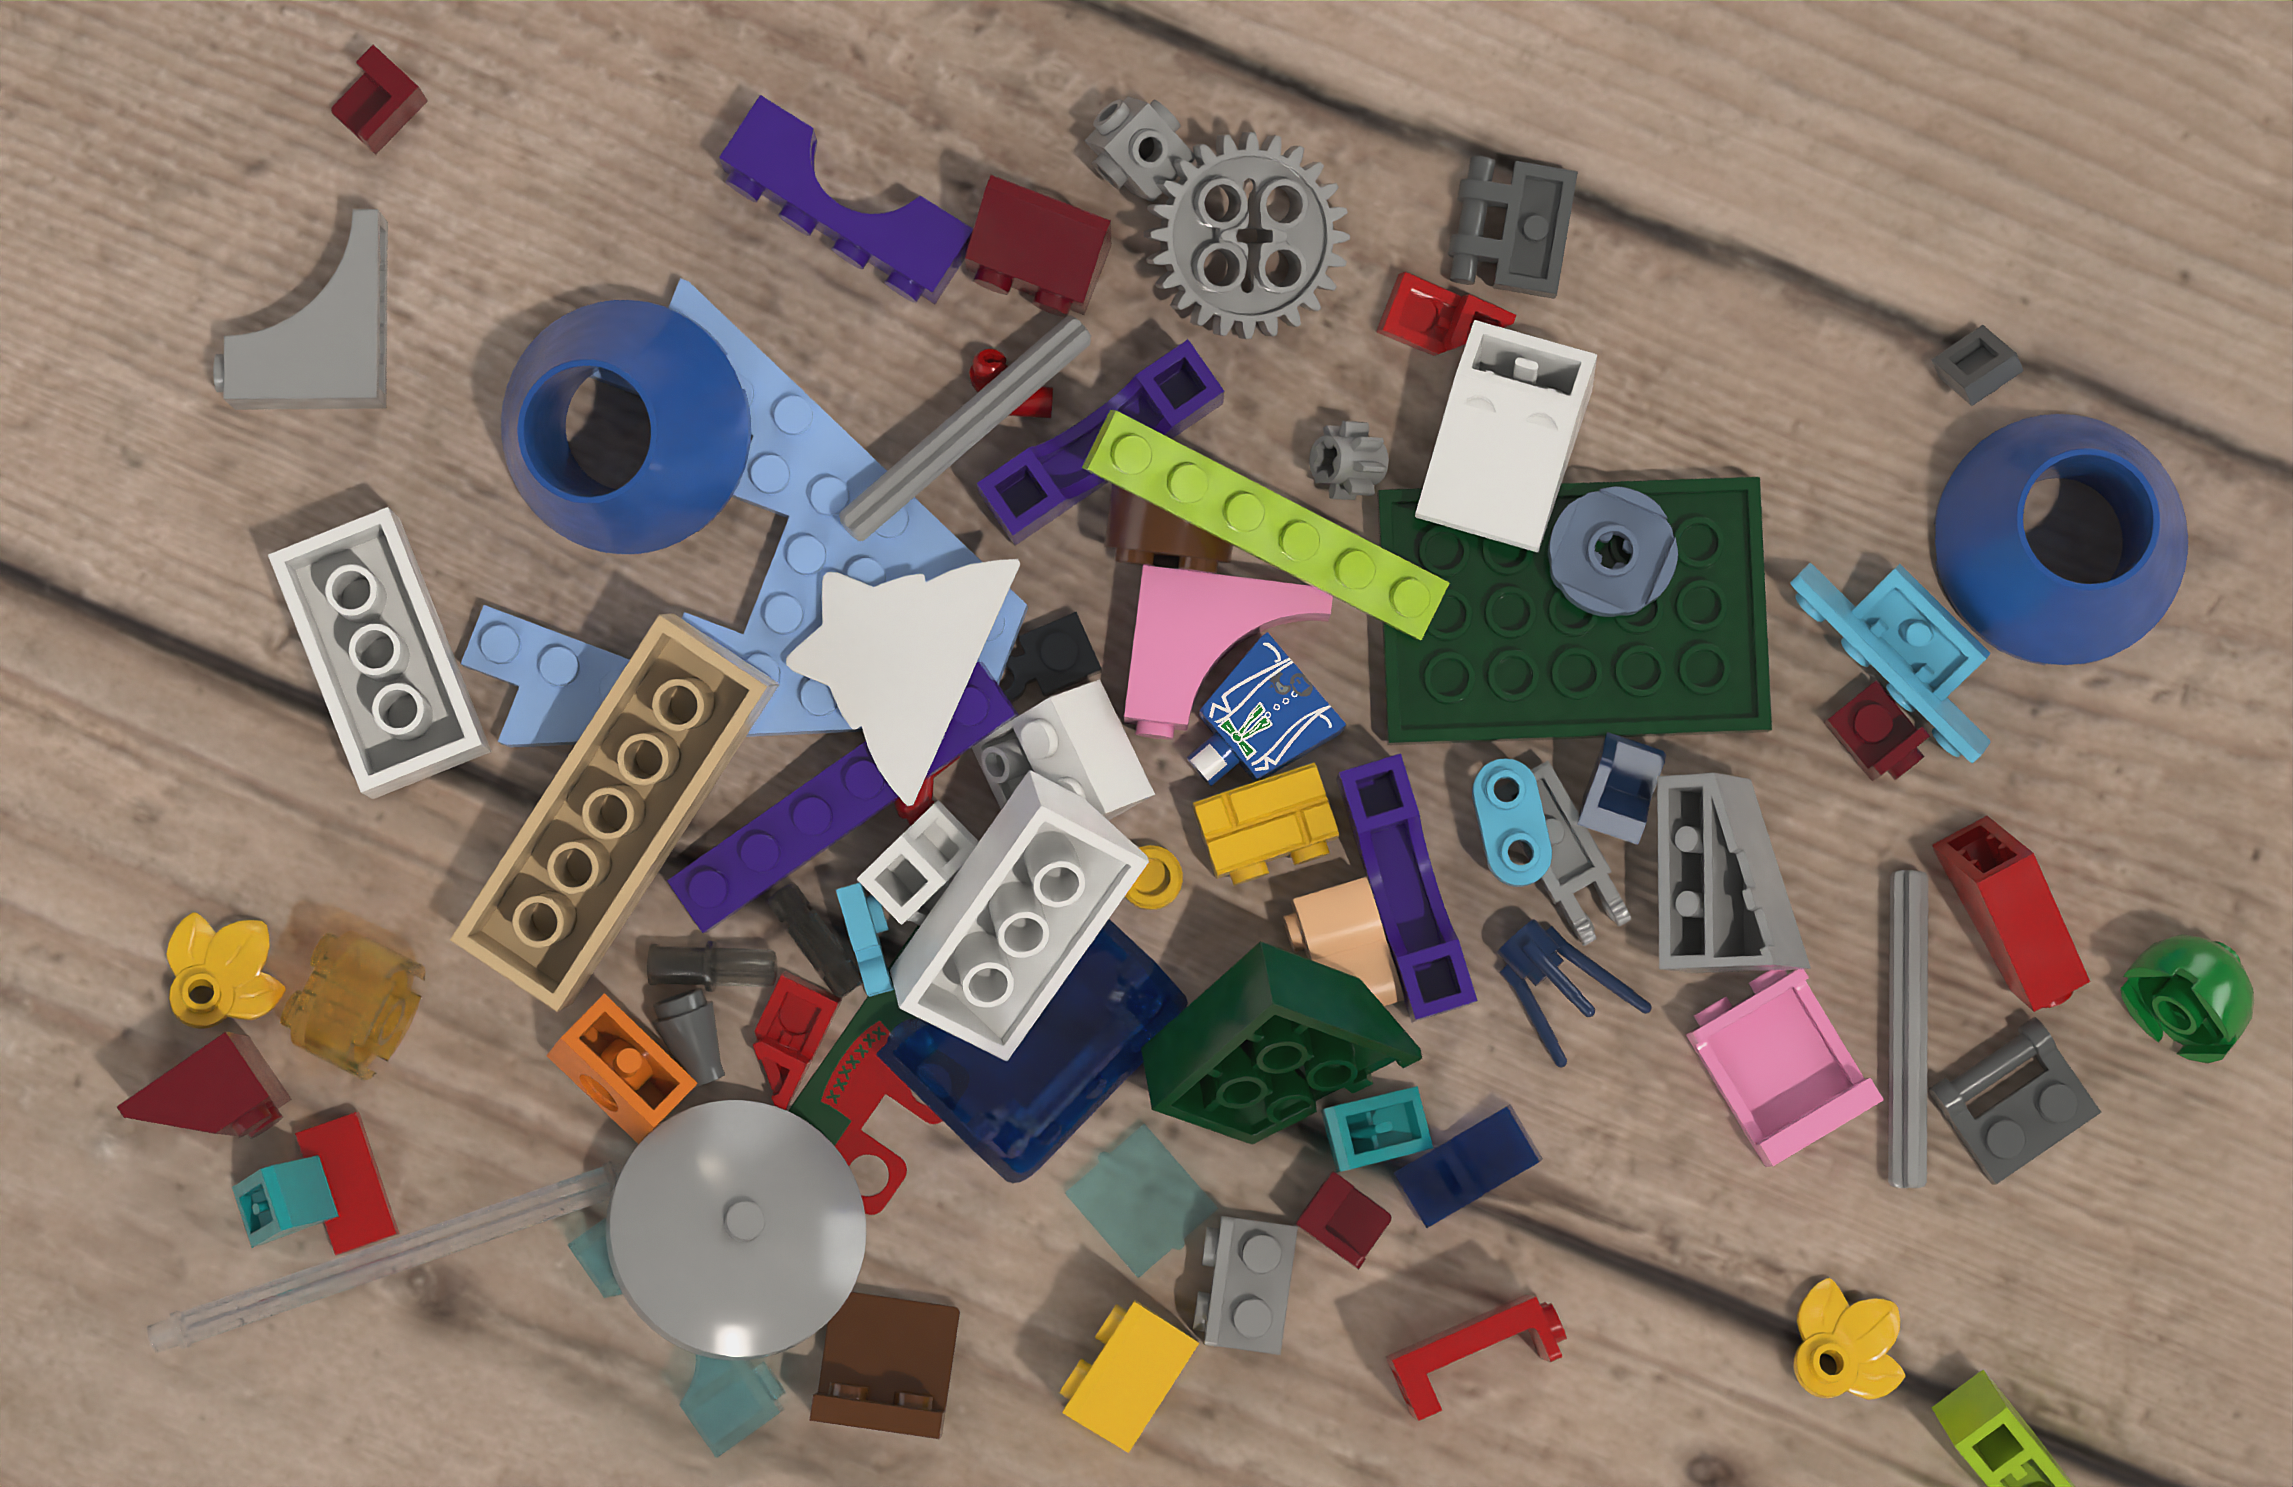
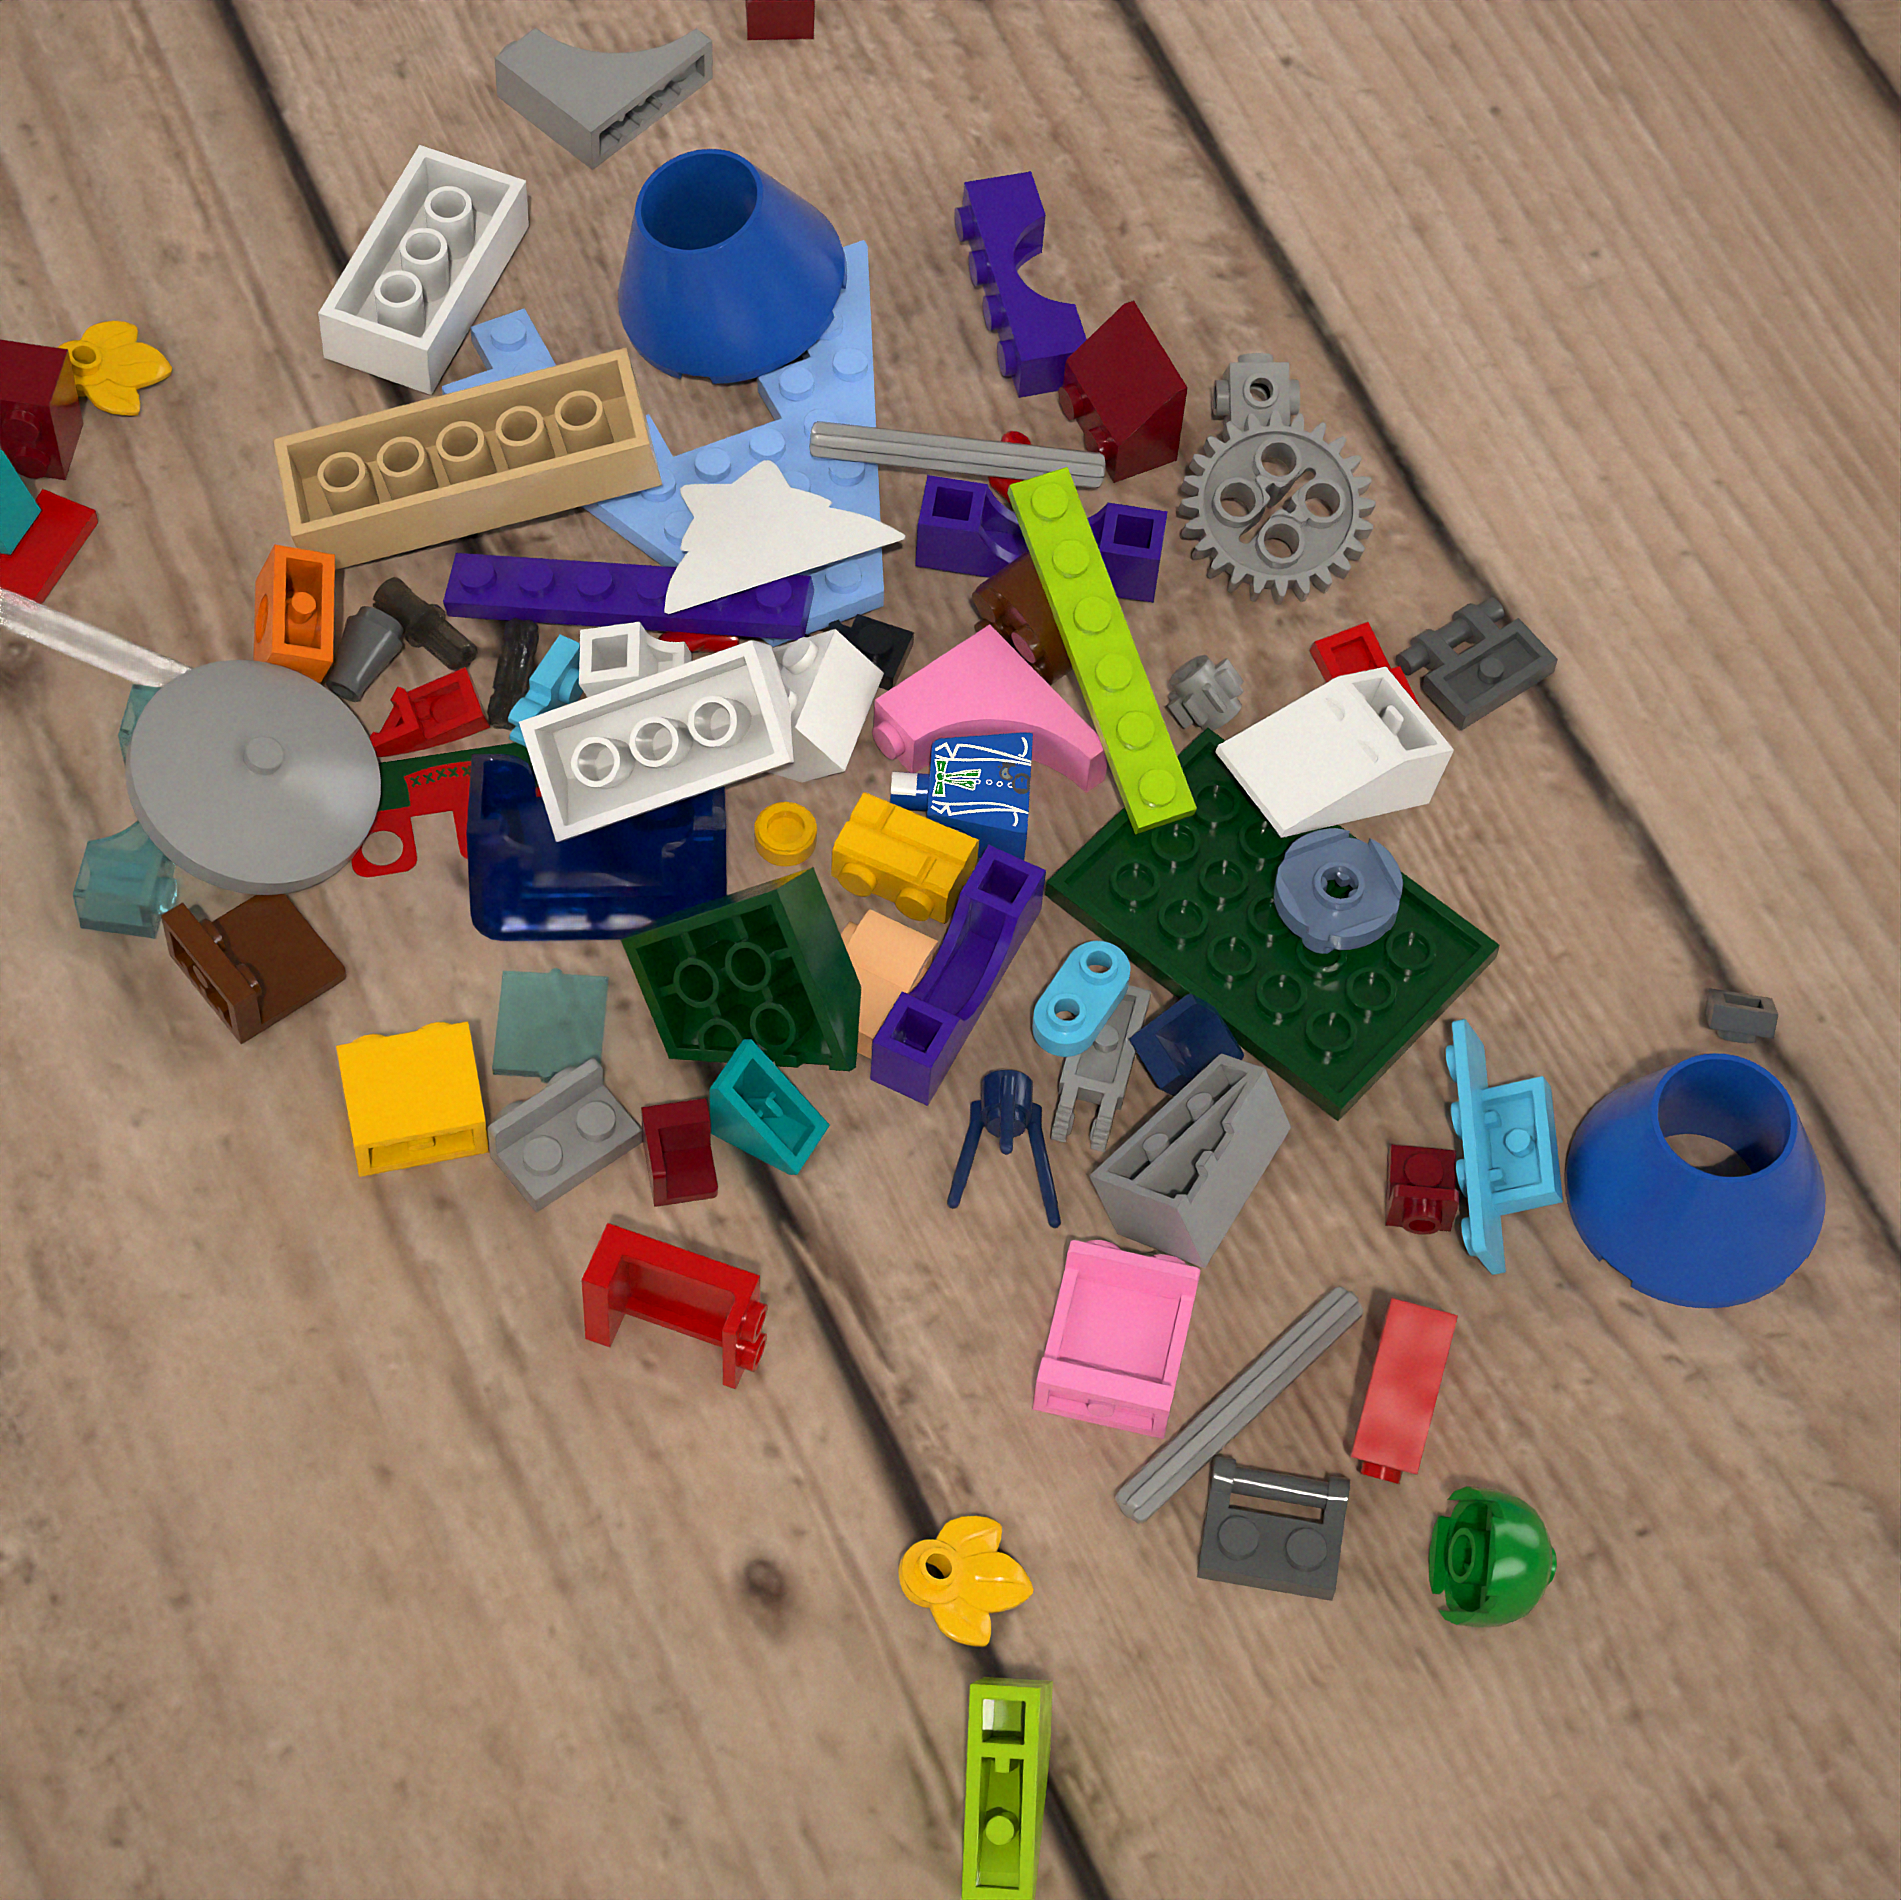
camera: 40 degrees right, 25 degrees down
clear yellow brick [280,930,426,1080] -> none
clear blue slope [1394,1104,1543,1228] -> none

